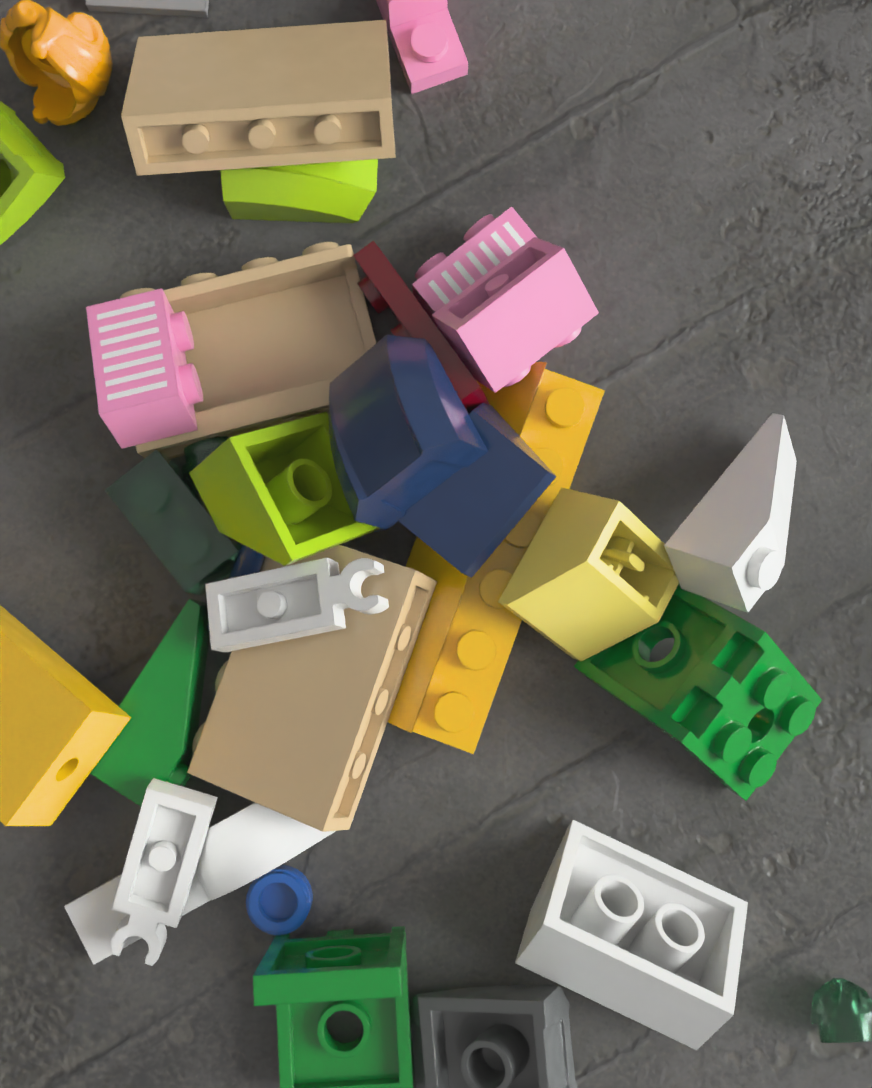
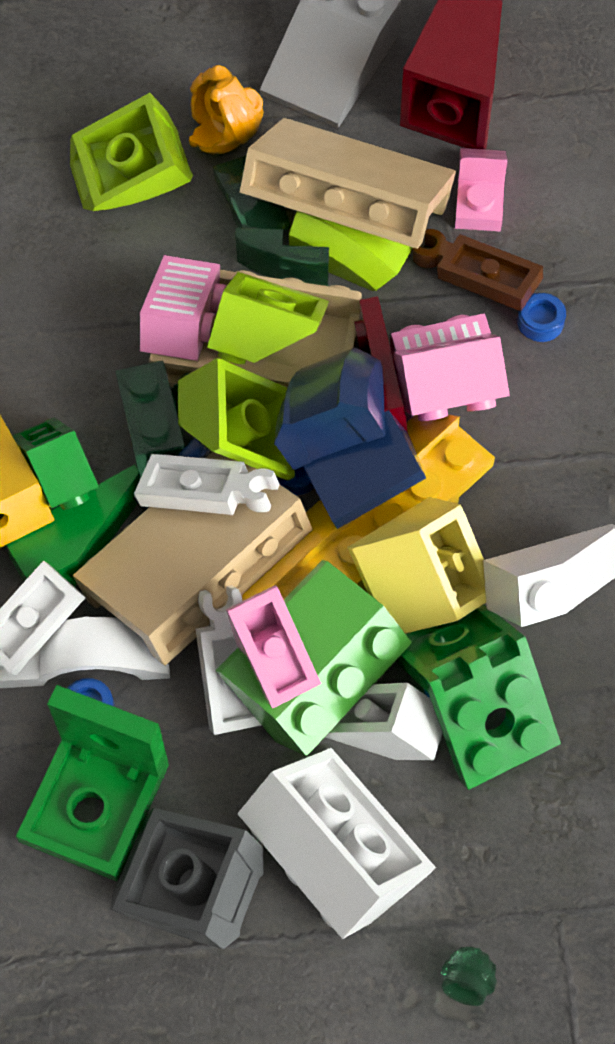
camera: 25 degrees right, 20 degrees down
none -> slope [12,417,99,510]
none -> white plate [196,585,261,735]
none -> lime slope [207,272,329,364]
none -> clear green slope [212,155,291,243]
none -> bright green slope [215,560,412,756]
none -> bright pink slope [226,586,321,708]
none -> clear green slope [235,228,329,287]
none -> white slope [325,683,443,760]
none -> reddish brown plate [412,229,543,311]
none -> blue tile [517,293,566,342]

